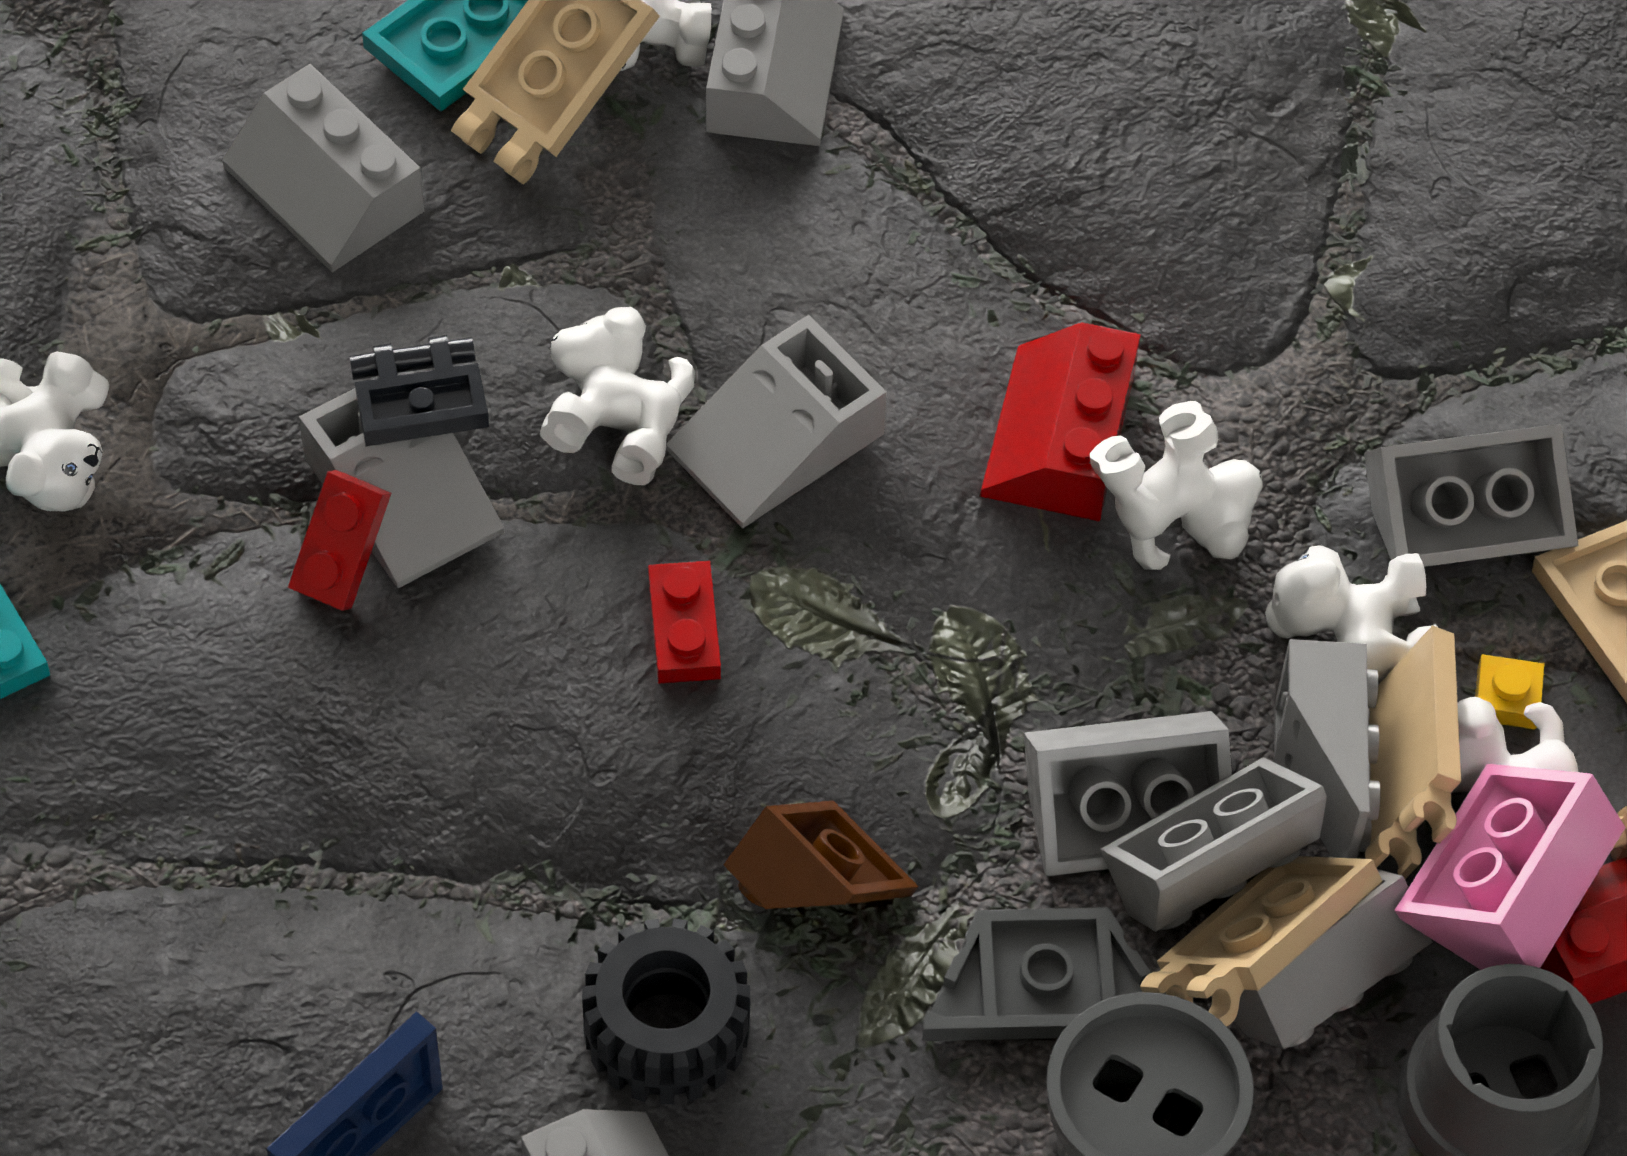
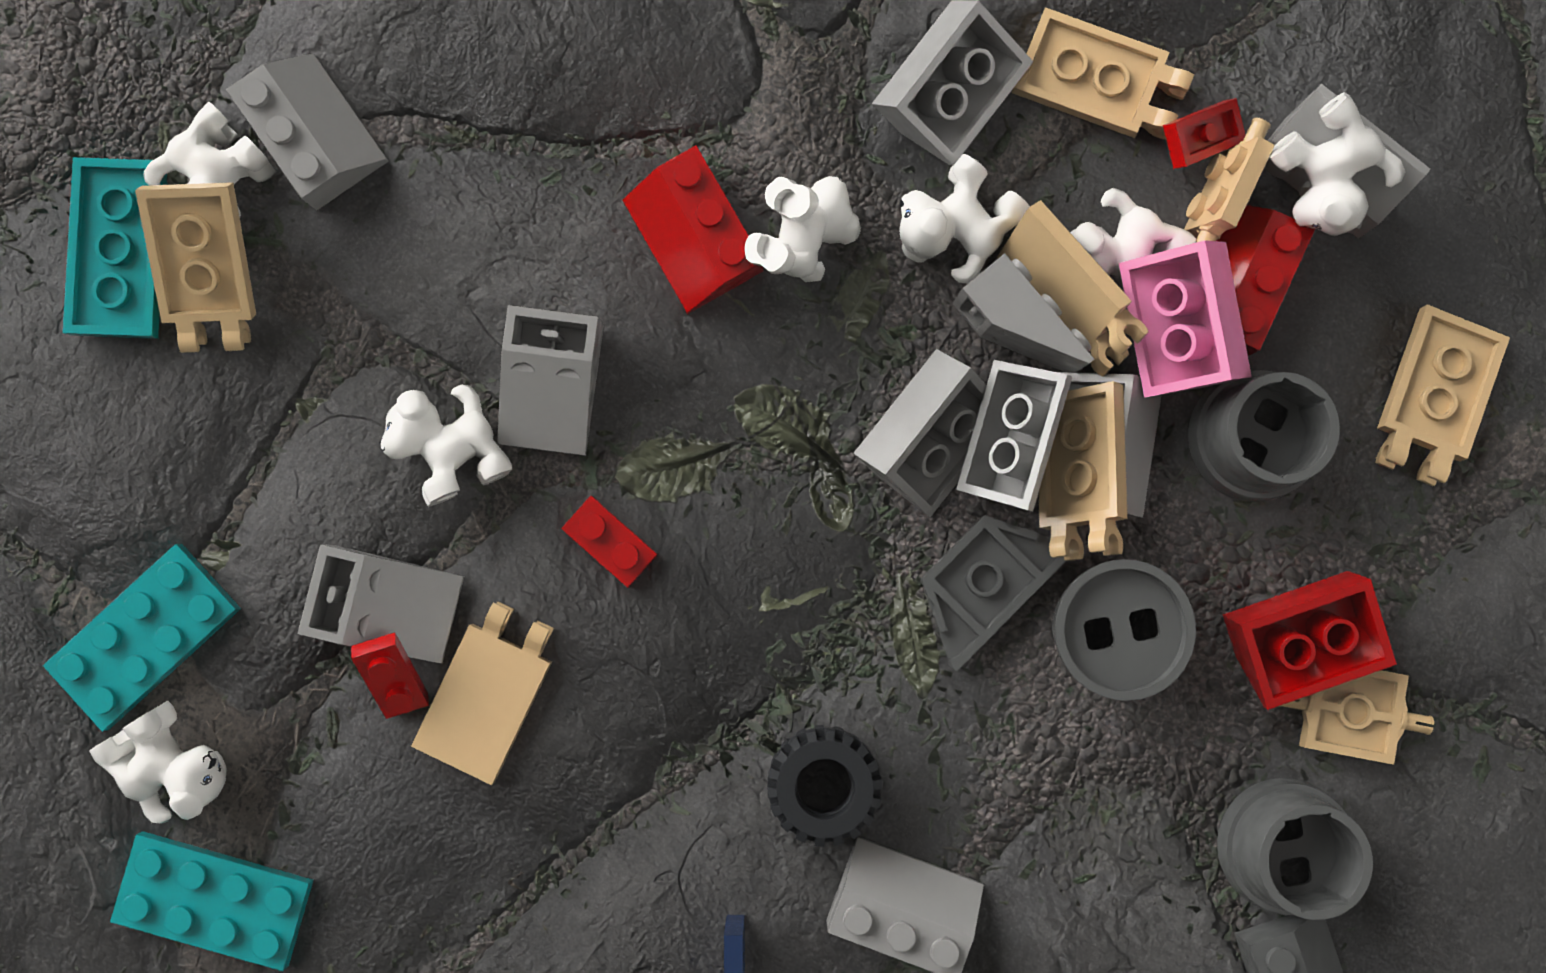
camera: 40 degrees left, 30 degrees up
light grey slope [222,64,424,273] -> none
black plate [349,335,489,447] -> none
reddish brown slope [723,800,919,909] -> none
yellow plate [1475,654,1544,729] -> none
none -> teal plate [43,544,241,732]
none -> tan tile [411,601,554,785]

